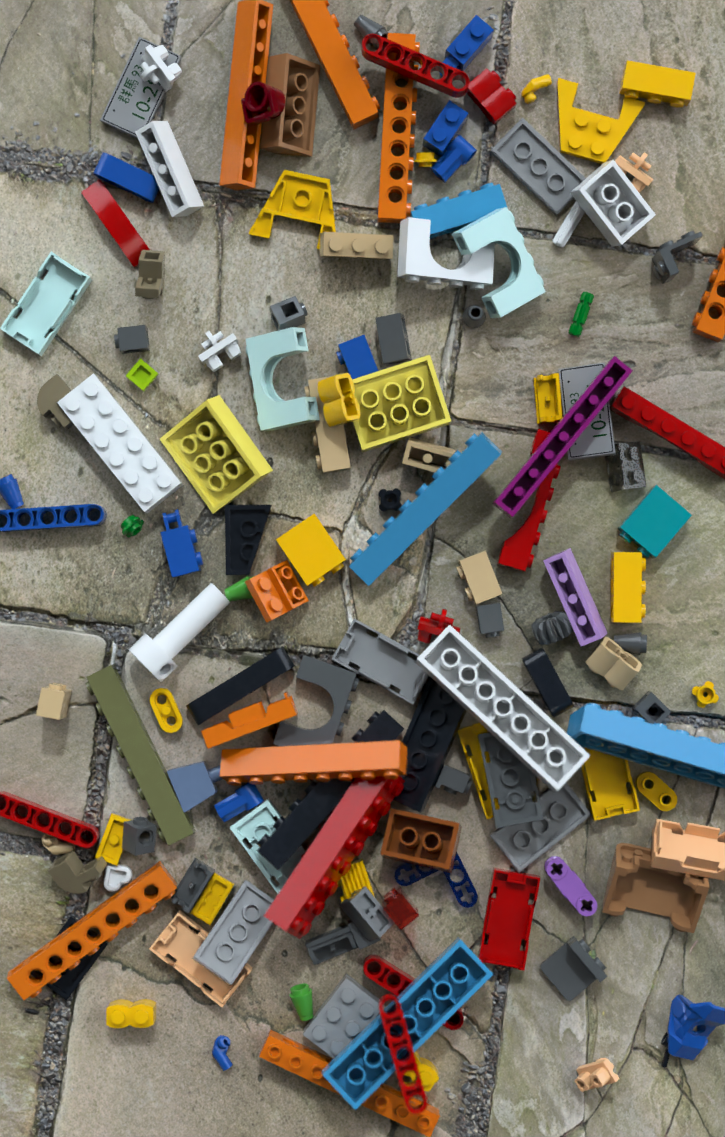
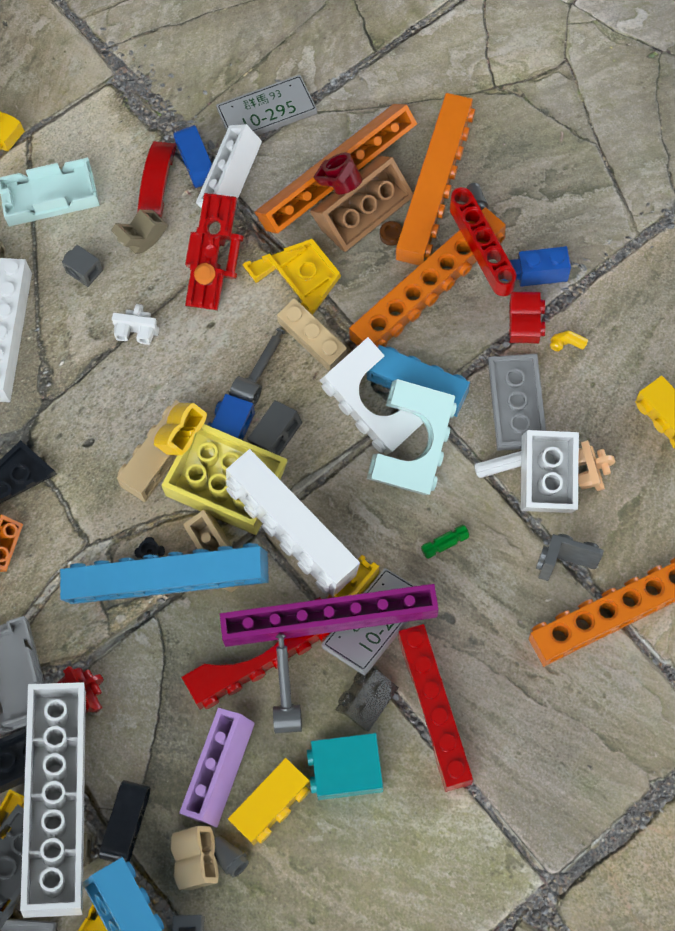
camera: 45 degrees right, 20 degrees down
lime plate [126,358,159,391] -> none
white hips [140,44,182,91] -> none
light yellow slope [160,395,273,514] -> none
light aqua arch [246,327,320,431] -> none
dark grey brick [270,296,308,331] -> none
yellow brick [276,513,346,587] -> none
yellow plate [414,152,437,167] -> none
blue brick [423,100,468,157] -> none
blue piece [431,134,477,183] -> none
tan brick [456,550,502,604] -> none
dark grey cone [463,305,486,328] -> none
dark grey brick [476,603,505,638] -> none
dark grey gear [531,611,573,645] -> none
yellow wing [557,78,645,164] -> none
none -> red piece [185,193,244,311]
none -> white brick [226,449,360,597]
none -> dark grey piece [229,328,285,406]
none -> dark grey piece [273,633,302,734]
none -> reddish brown tile [380,221,402,246]

